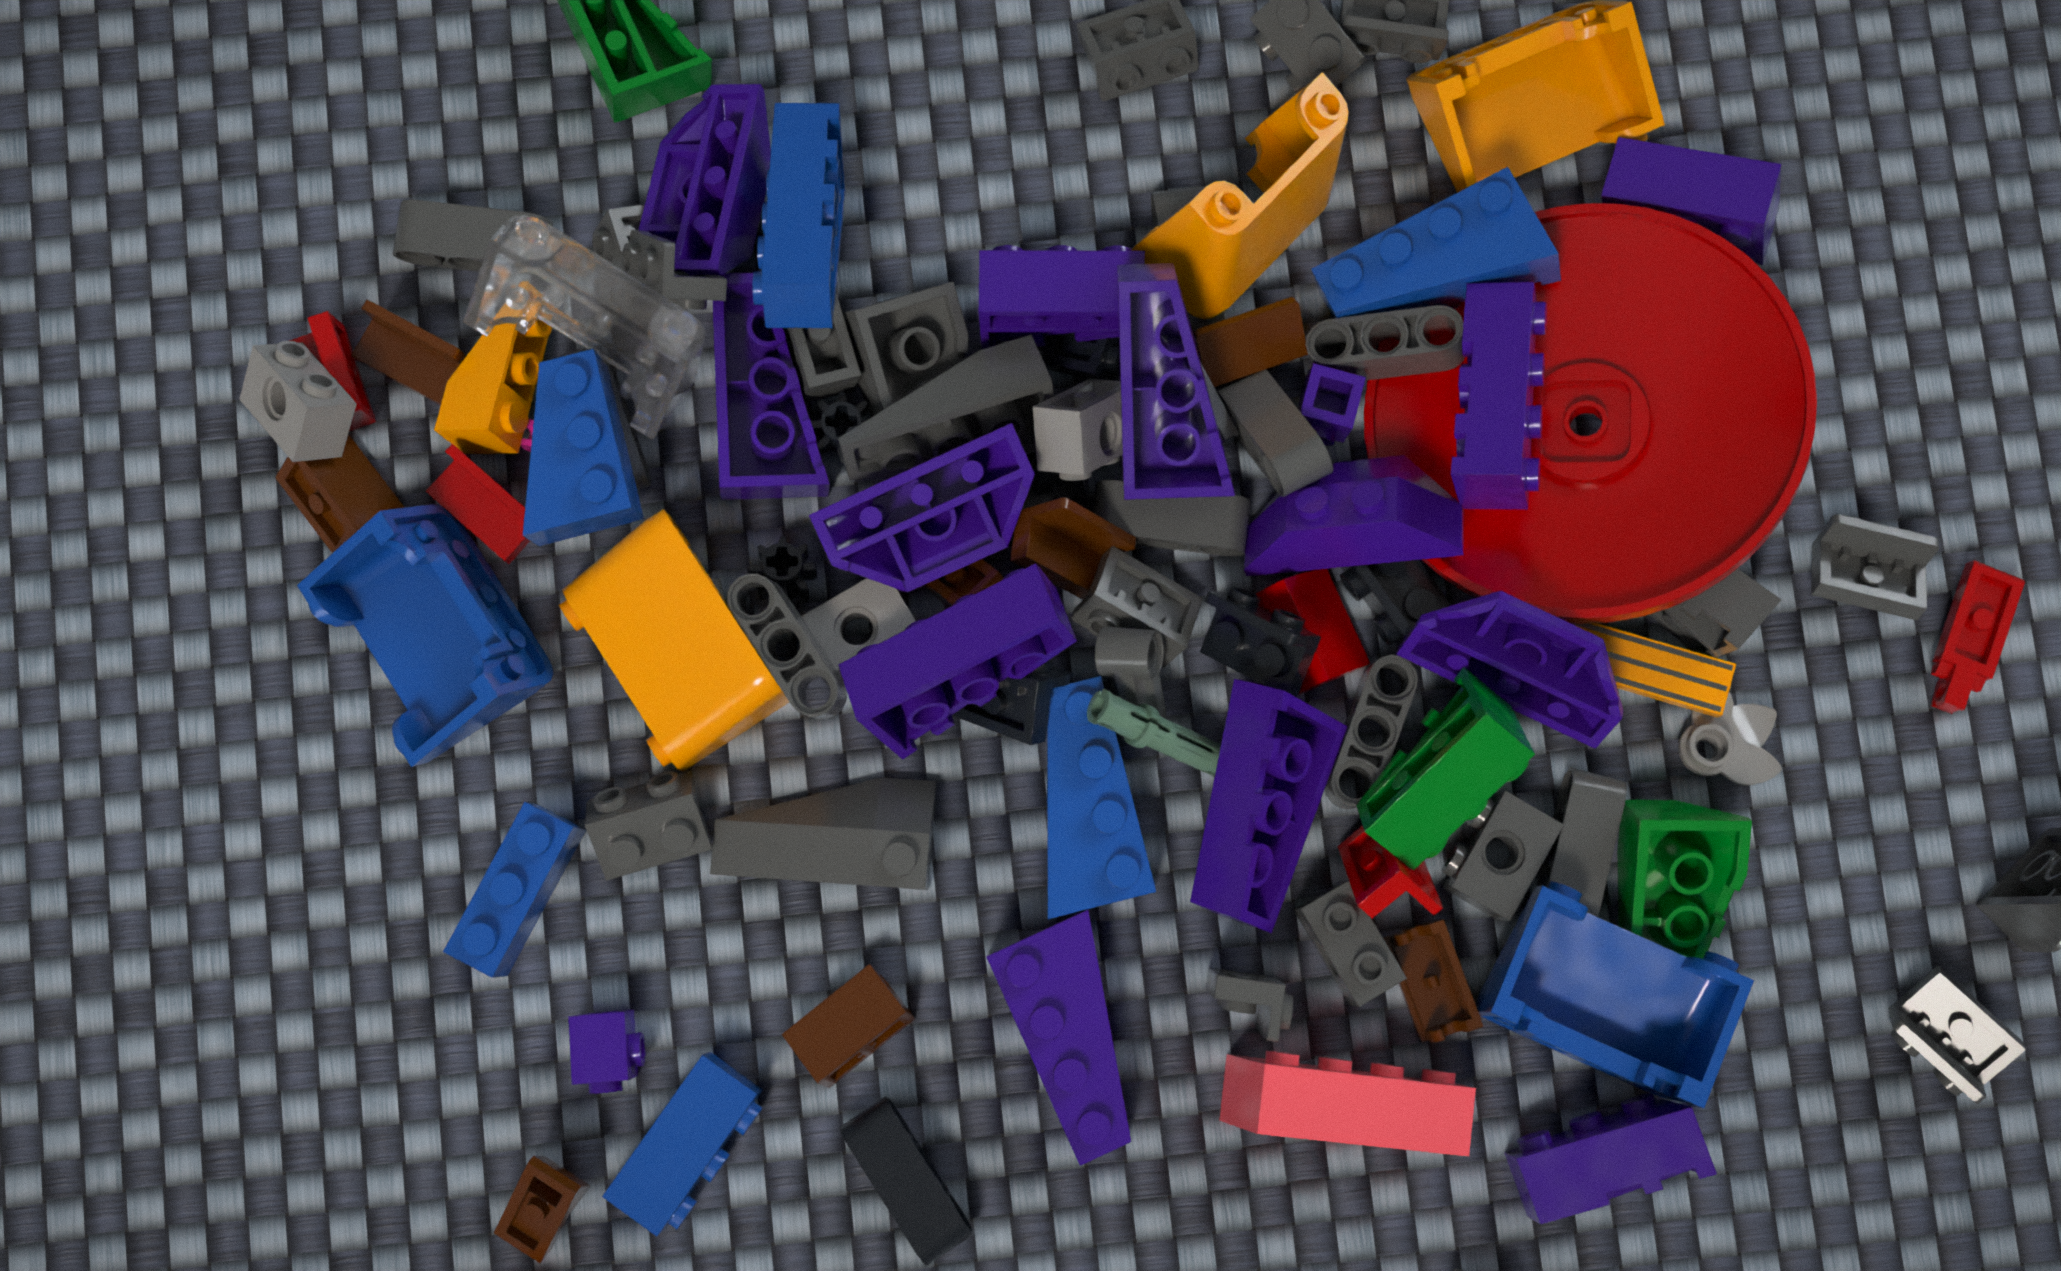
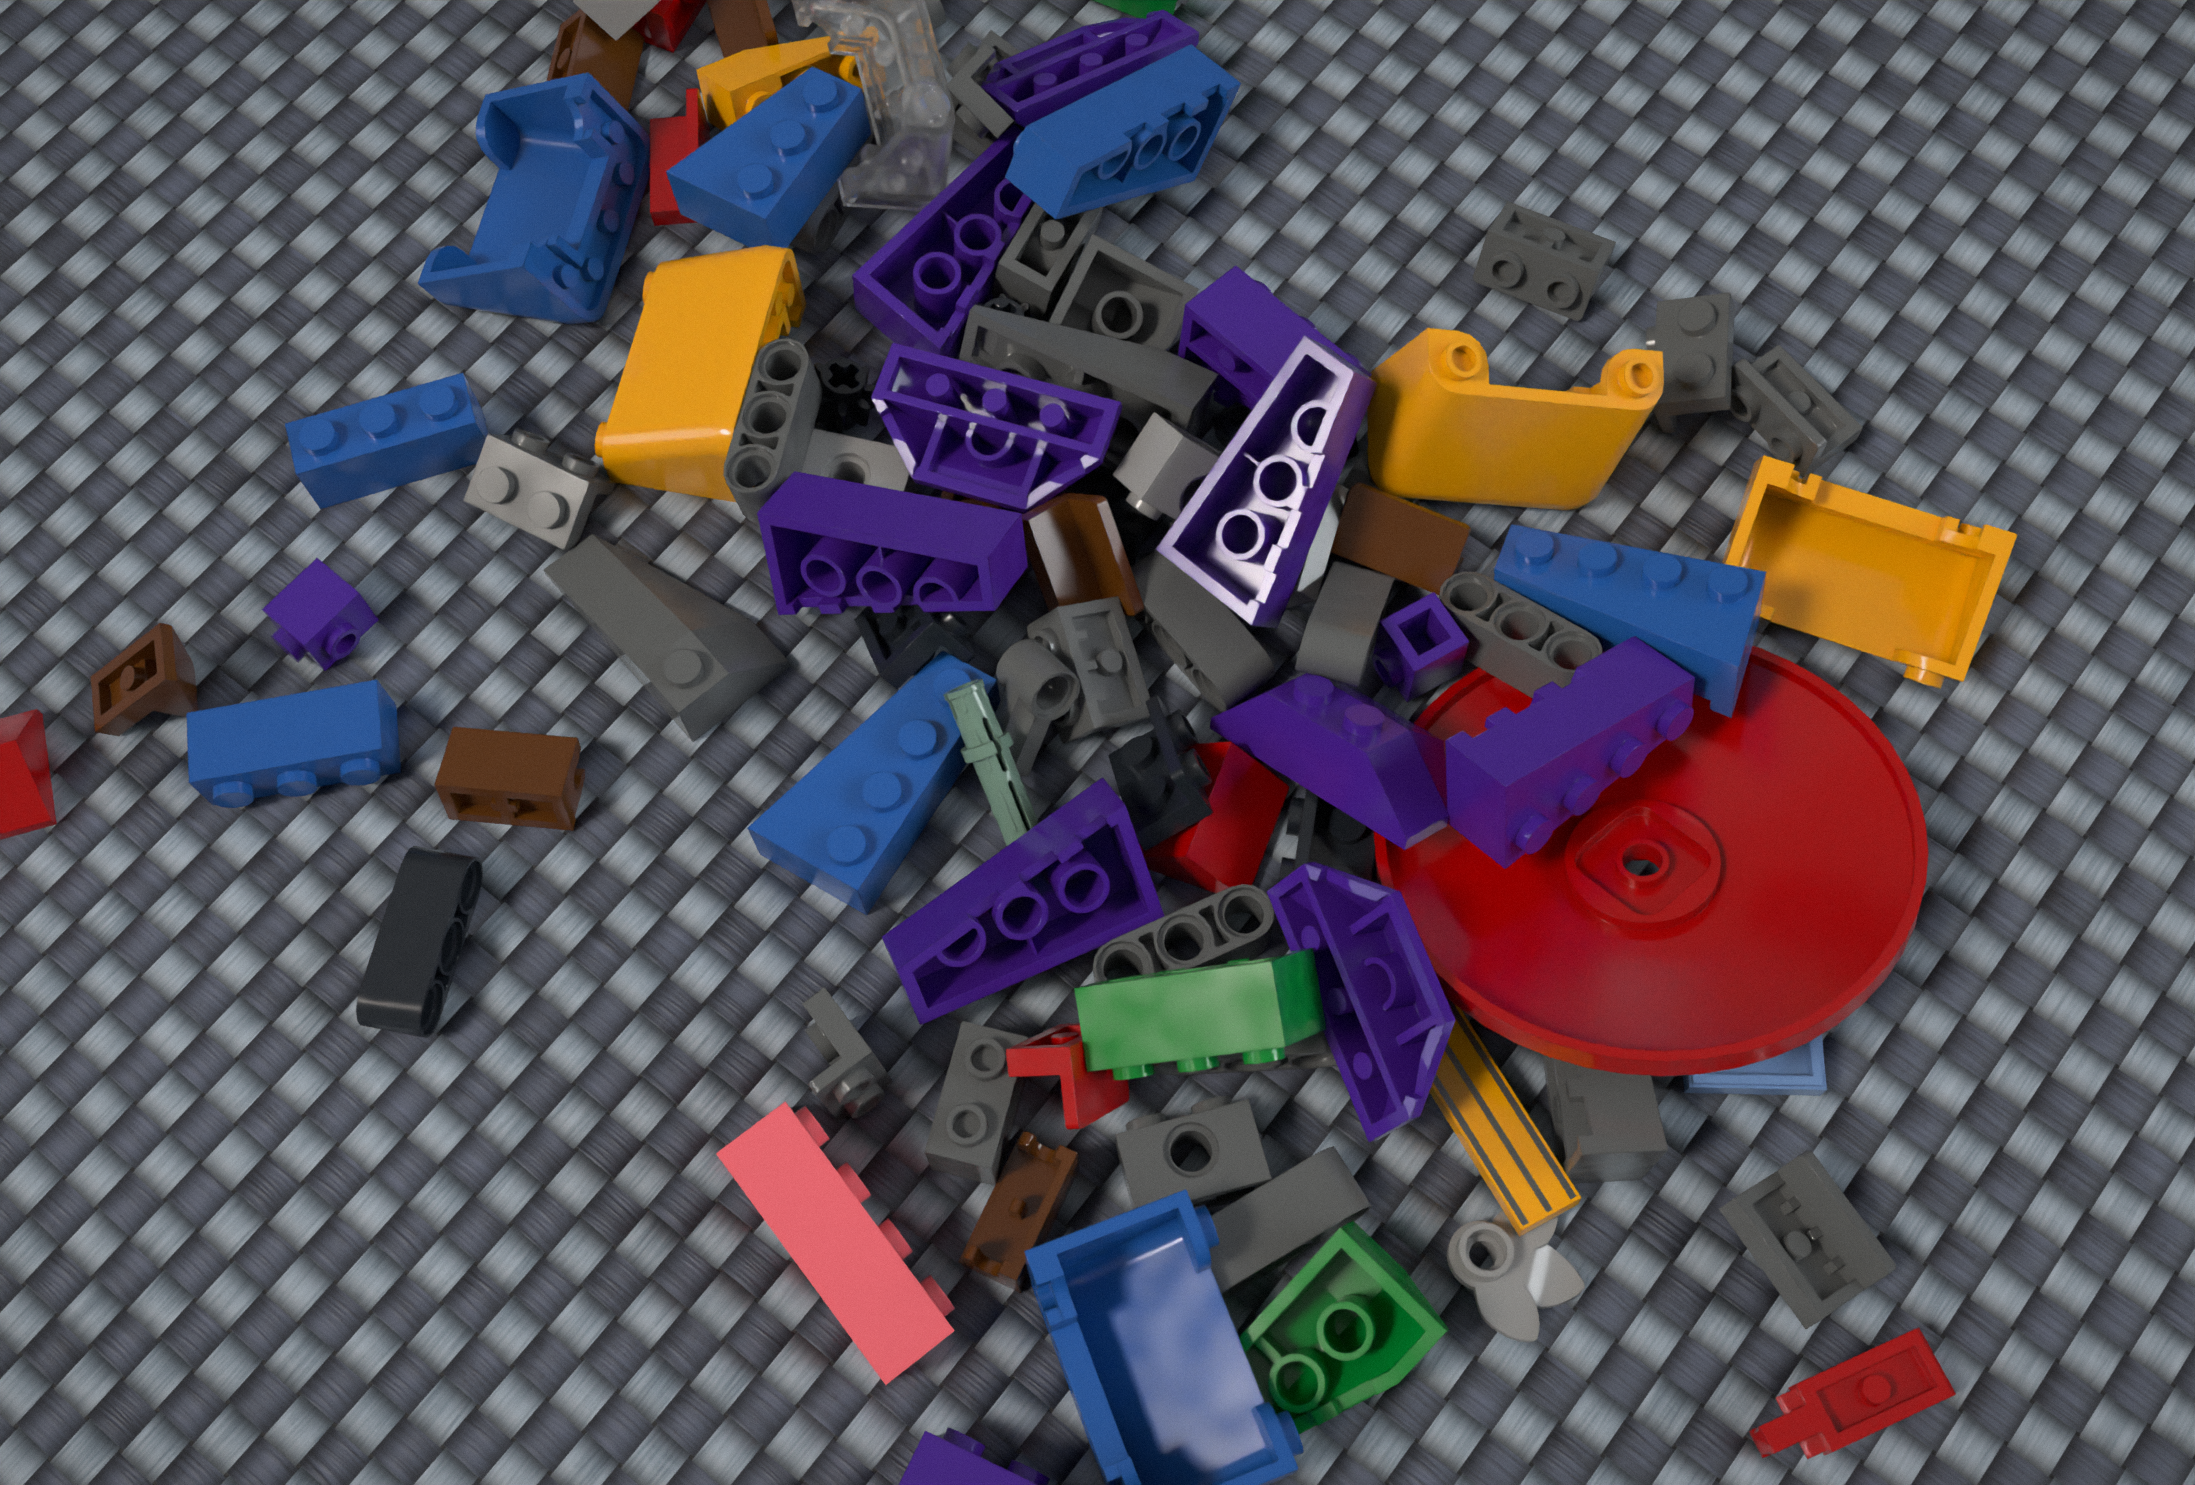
camera: 50 degrees right, 15 degrees down
dark purple wedge [986,910,1131,1166] -> none
dark purple wedge [1601,137,1782,265] -> none

